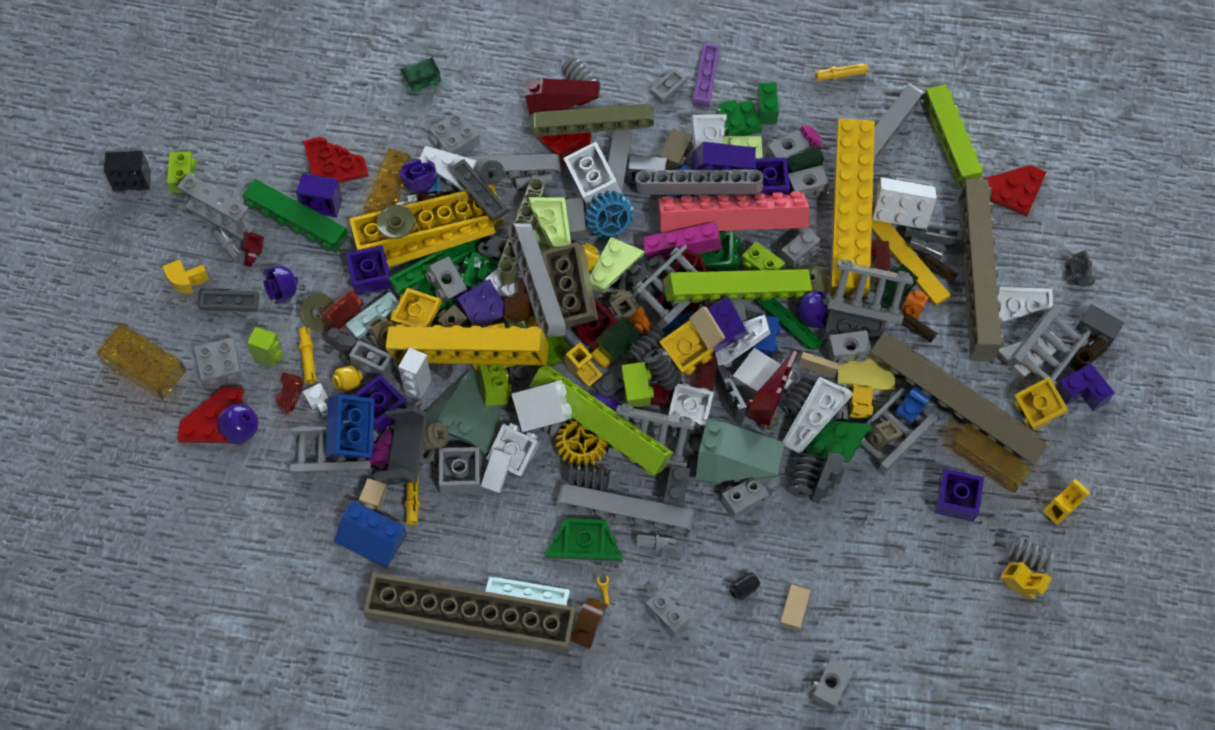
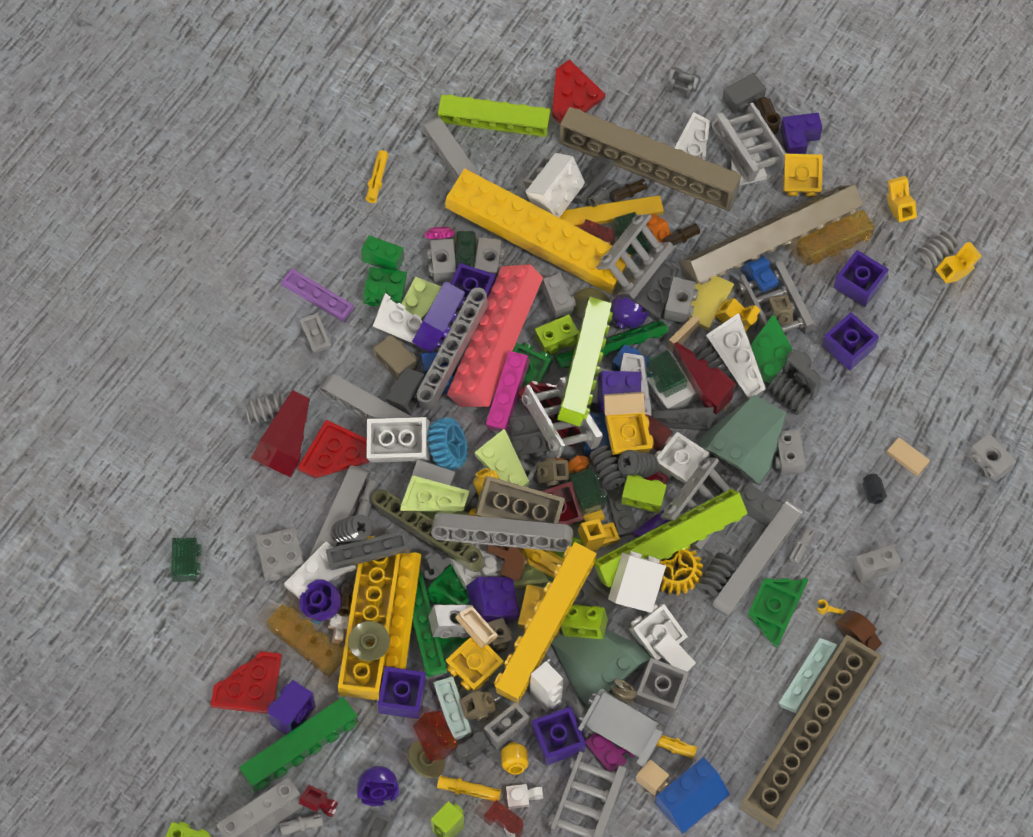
camera: 65 degrees left, 0 degrees up
blue slope [325,394,375,458] -> none
olive beam [530,104,654,136] -> none
none -> tan tile [455,606,498,648]
none -> clear green brick [646,350,687,398]
none -> dark purple brick [822,312,879,371]

